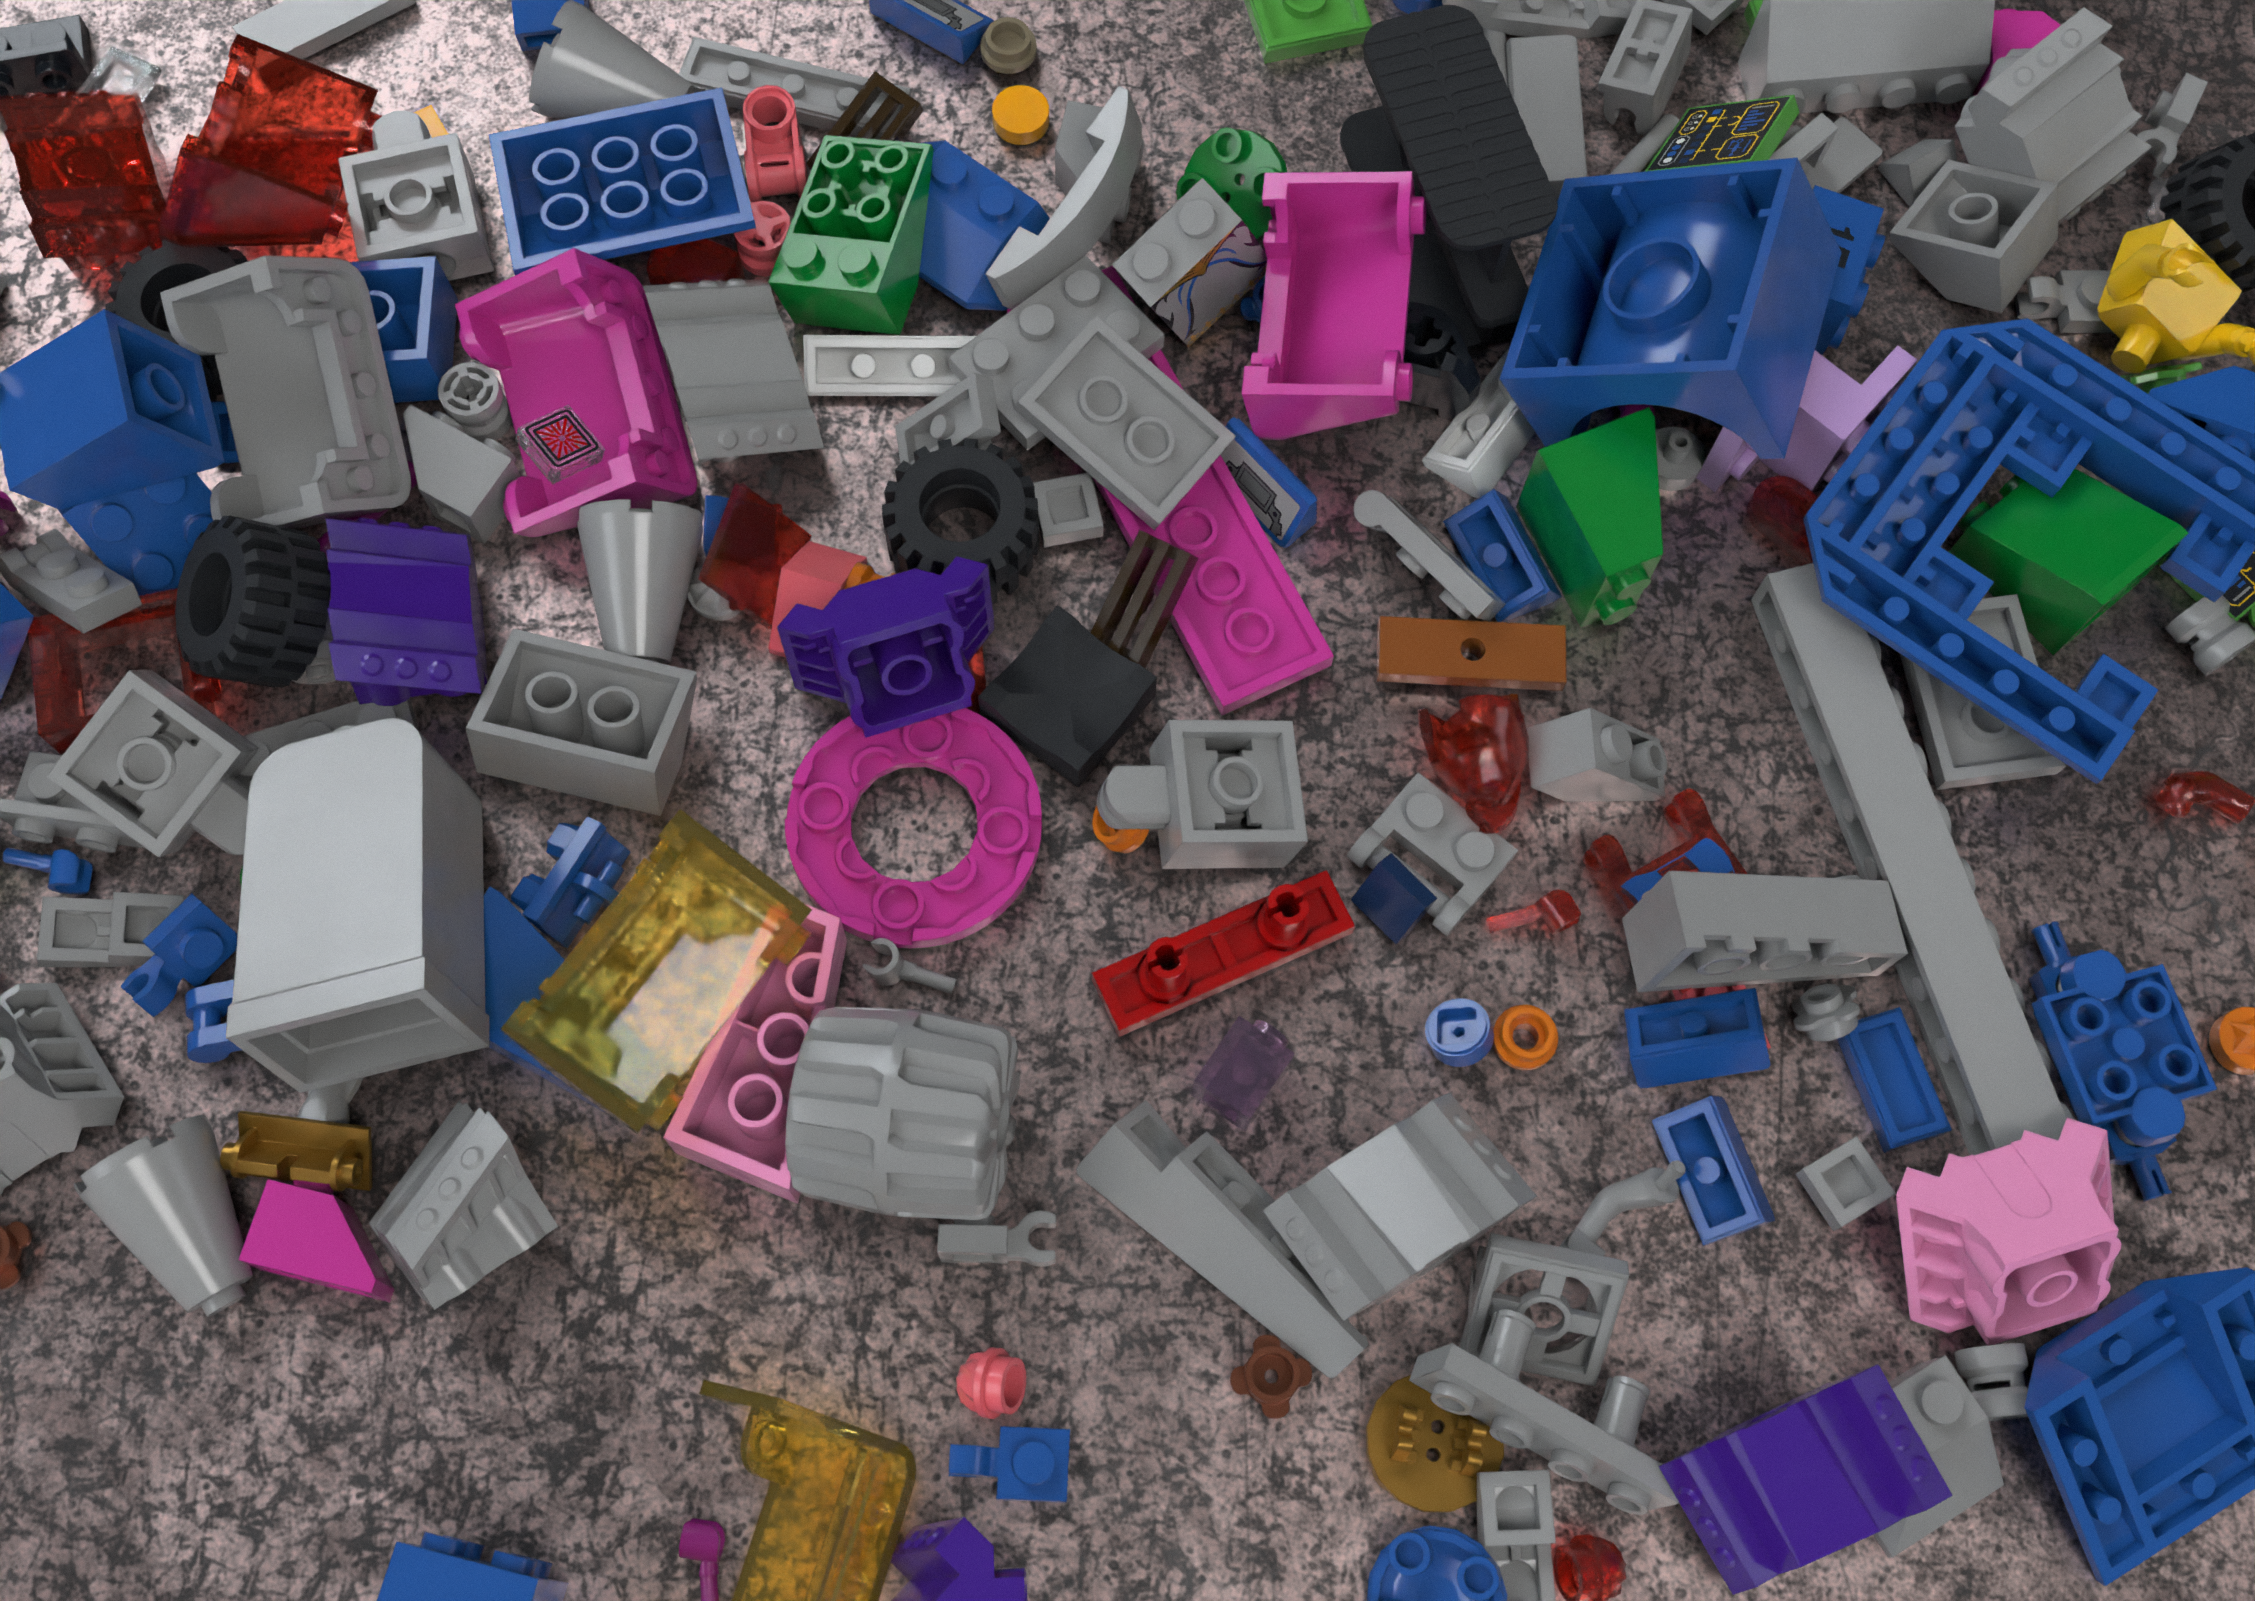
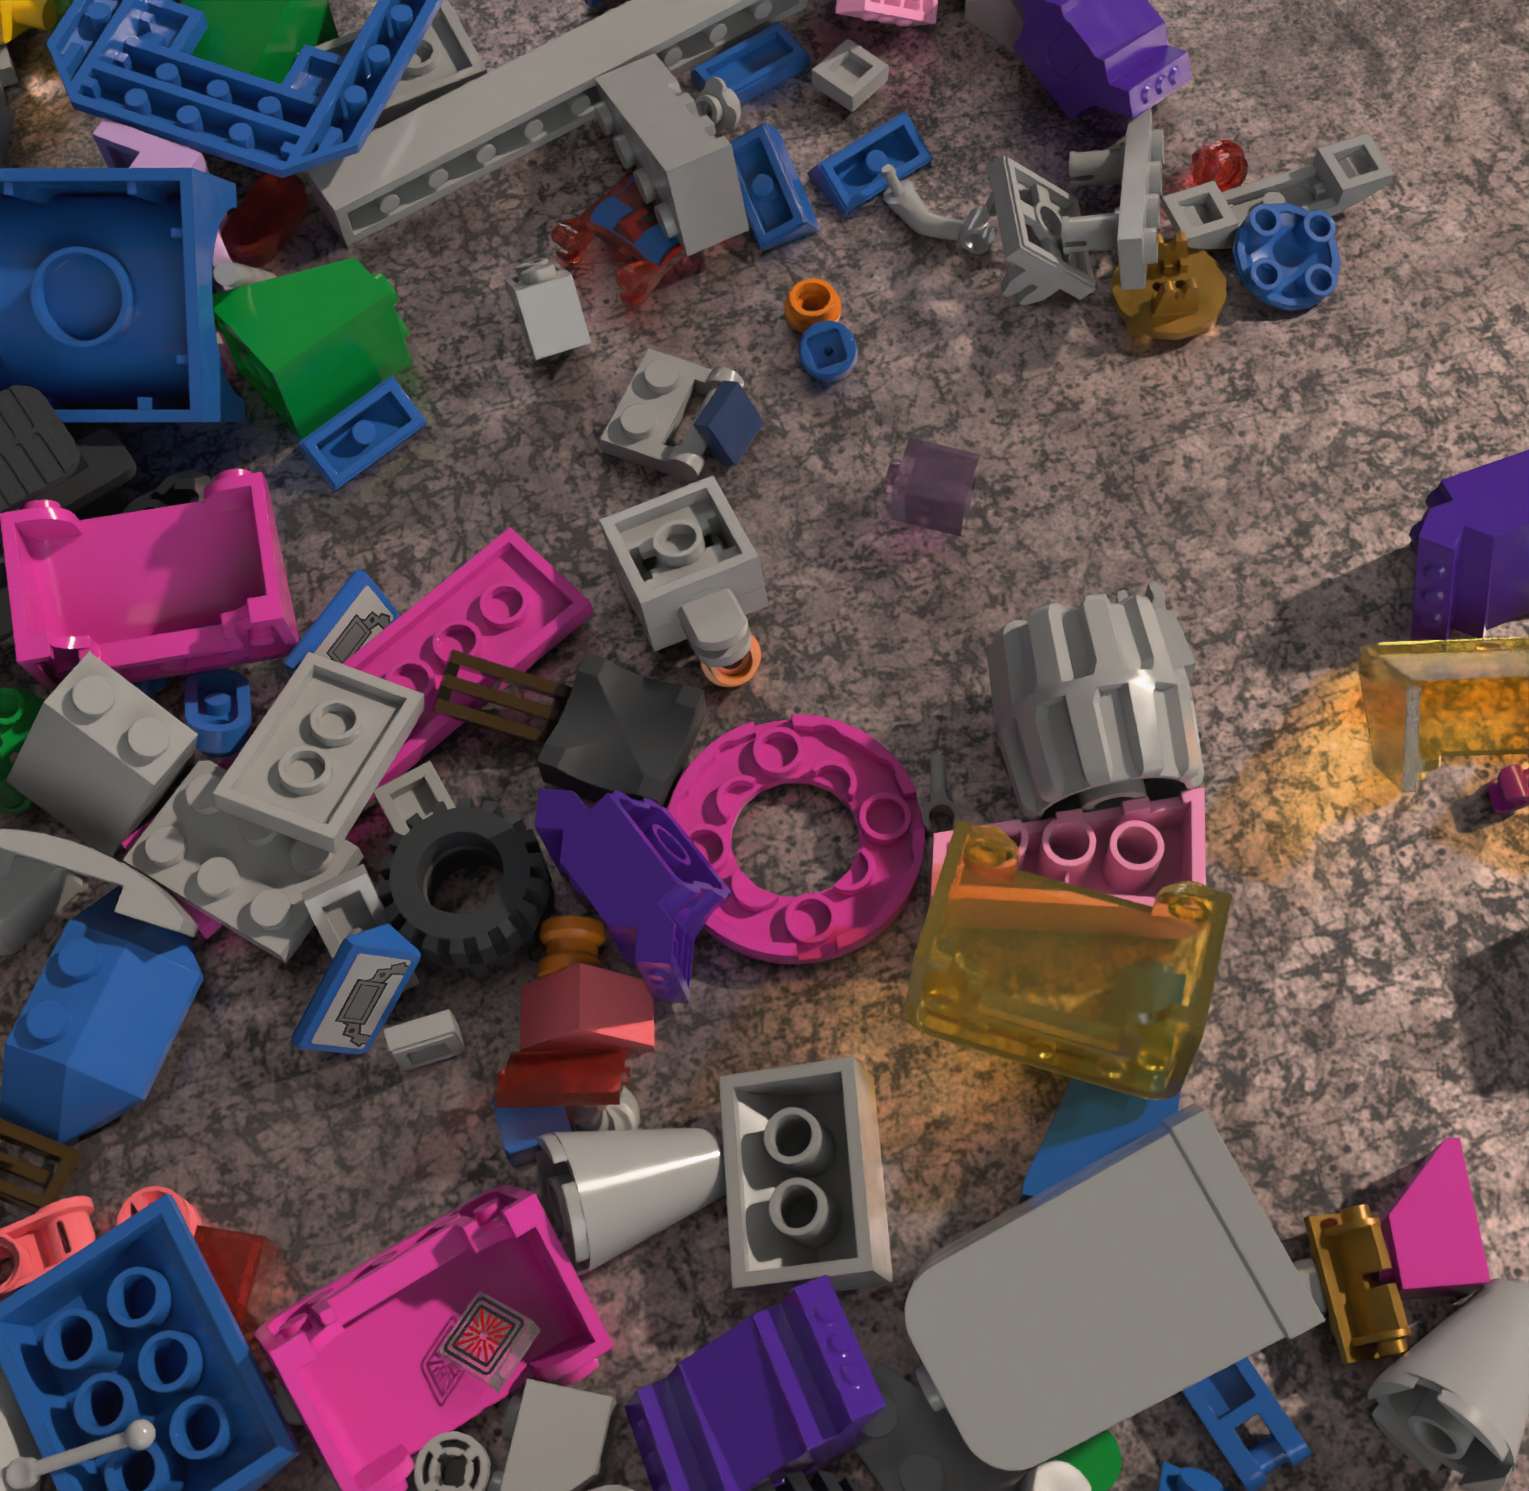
camera: 100 degrees left, 5 degrees down
light grey slope [369,1101,558,1310] -> none
blue hips [511,816,631,949] -> none
light grey slope [643,279,824,463] -> none
green slope [768,135,934,335] -> none
white slope [803,335,976,396] -> none
blue plate [948,1426,1070,1503] -> none
coral plate [956,1347,1026,1419] -> none
light grey wedge [1076,1100,1369,1378] -> none
red plate [1092,870,1355,1037] -> none
copper plate [1230,1335,1312,1419] -> none
light grey slope [1262,1093,1537,1321] -> none
light grey plate [1353,490,1506,622] -> none
dark orange tile [1377,616,1567,691] -> none
clear red helmet [1418,694,1530,834] -> none
white slope [1422,346,1535,499] -> none
clear red hand [1486,889,1581,935] -> none
none -> light grey hinge [6,1419,156,1489]
none -> blue plate [184,669,252,758]
none -> light grey bar [213,261,276,288]
none -> slope [291,924,421,1054]
none -> light grey tile [383,1009,466,1071]

